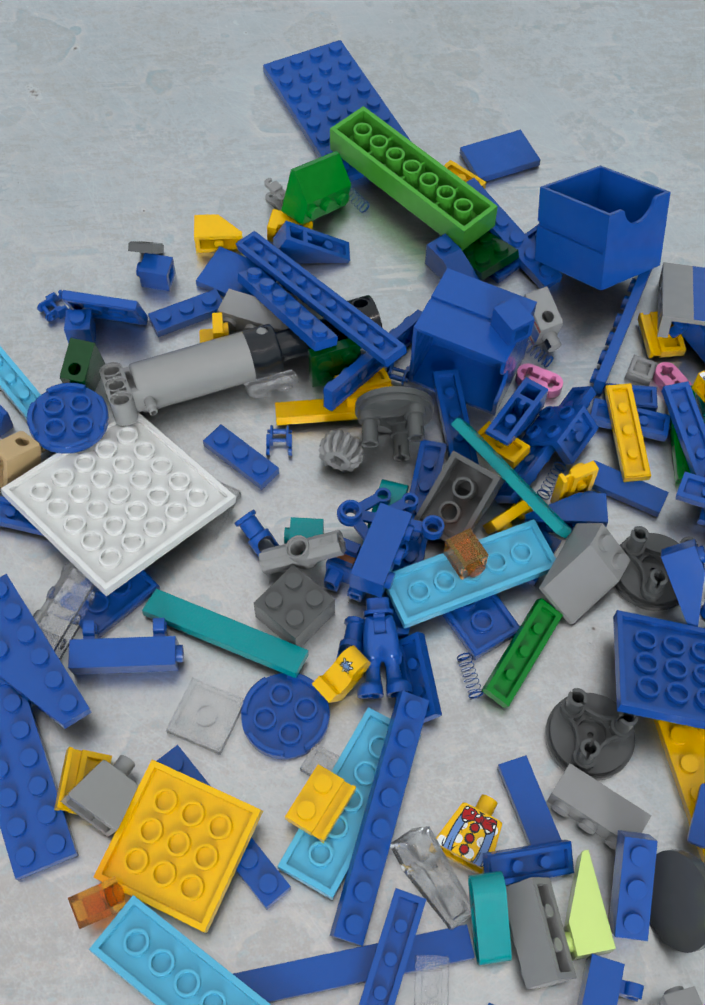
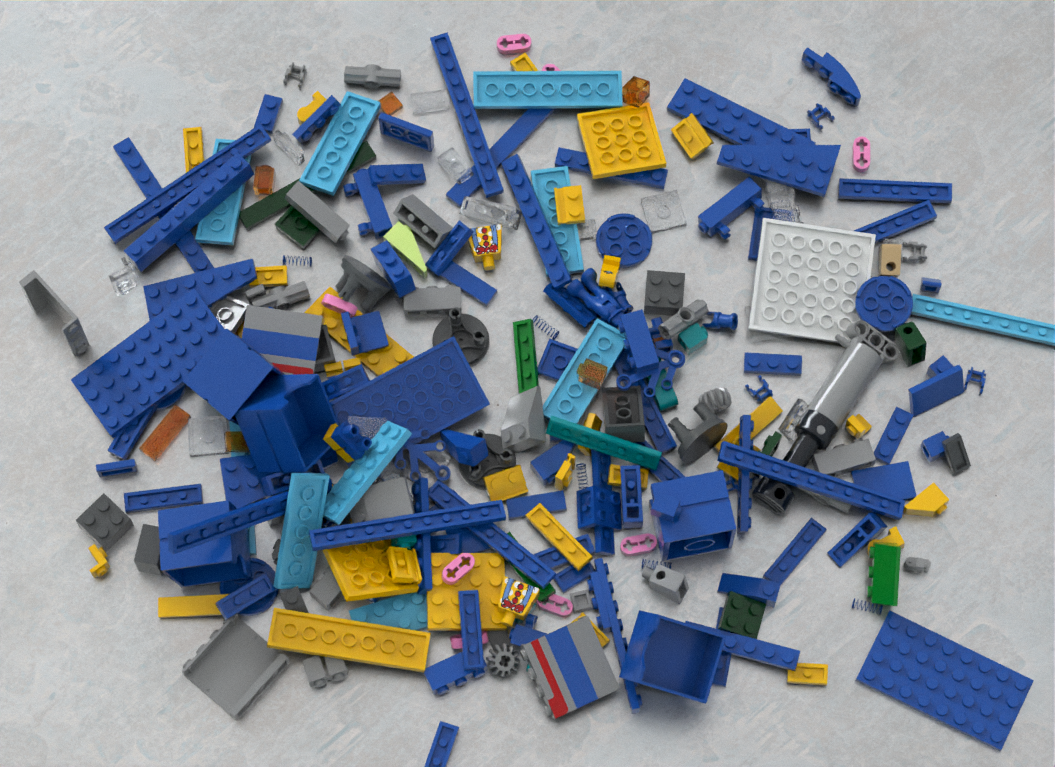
camera: 145 degrees right, 10 degrees up
light grey torso [60,755,138,837] -> none
teal tile [142,588,309,678] -> none
blue plate [238,267,338,351] -> none
bright green brick [330,106,498,251] -> none
blue tile [459,129,541,182] -> none
teal beam [468,871,512,966] -> none
none -> yellow plate [482,465,529,501]
none -> blue plate [587,571,611,633]
none -> blue tile [763,517,827,586]

